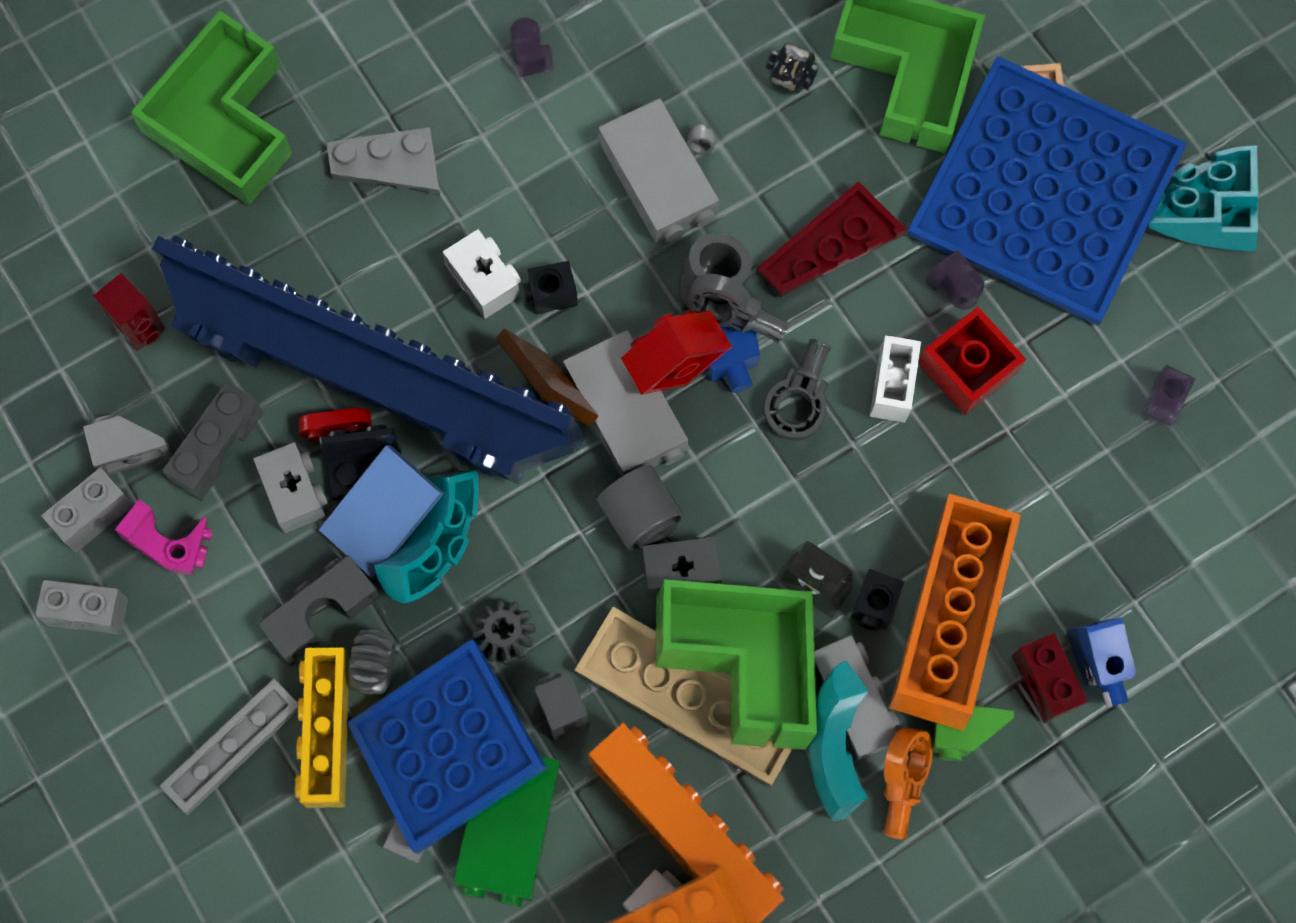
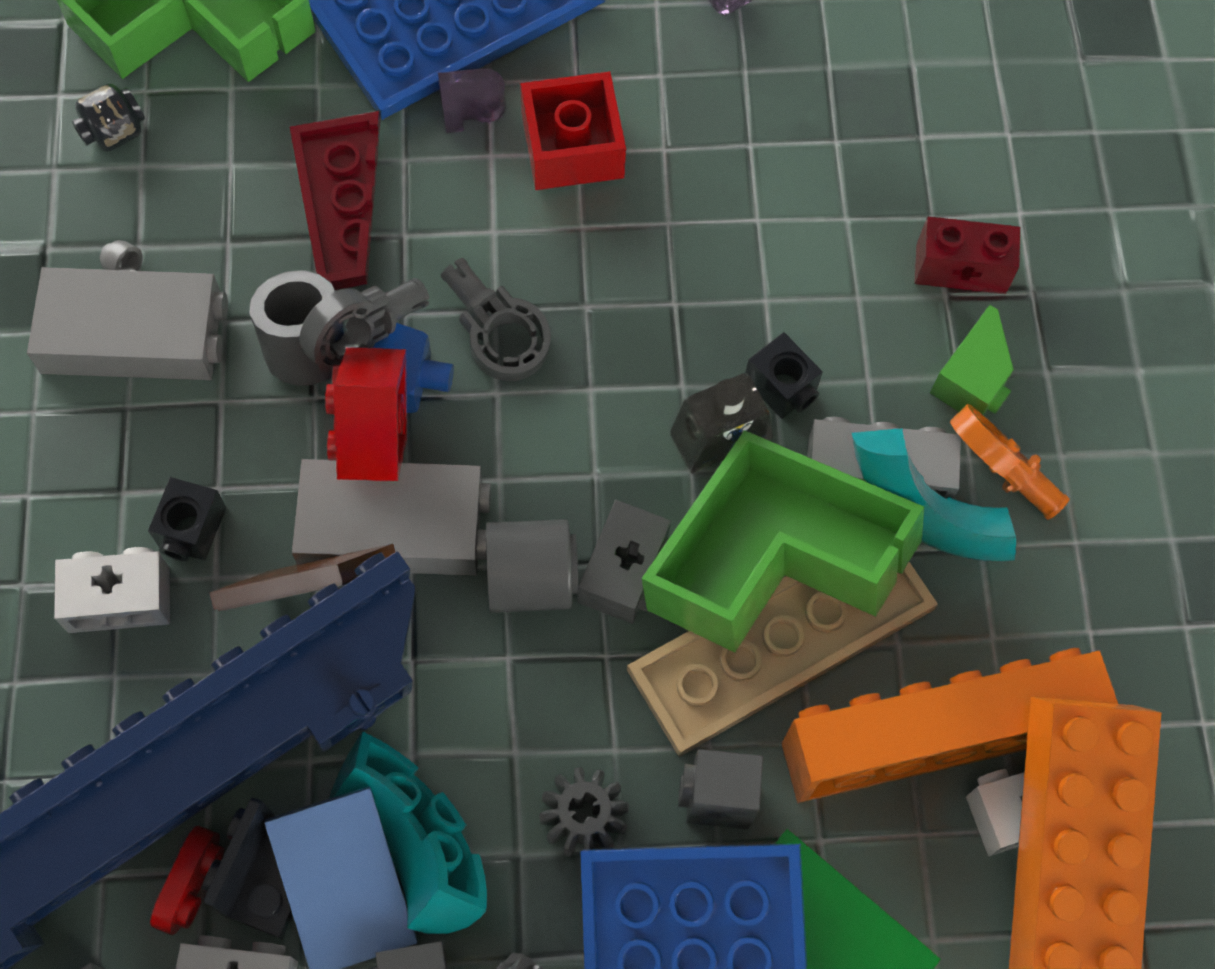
camera: 60 degrees left, 5 degrees down
white brick [869,335,921,423] -> none
orange brick [889,493,1021,731] -> none
blue torso [1066,617,1136,707] -> none

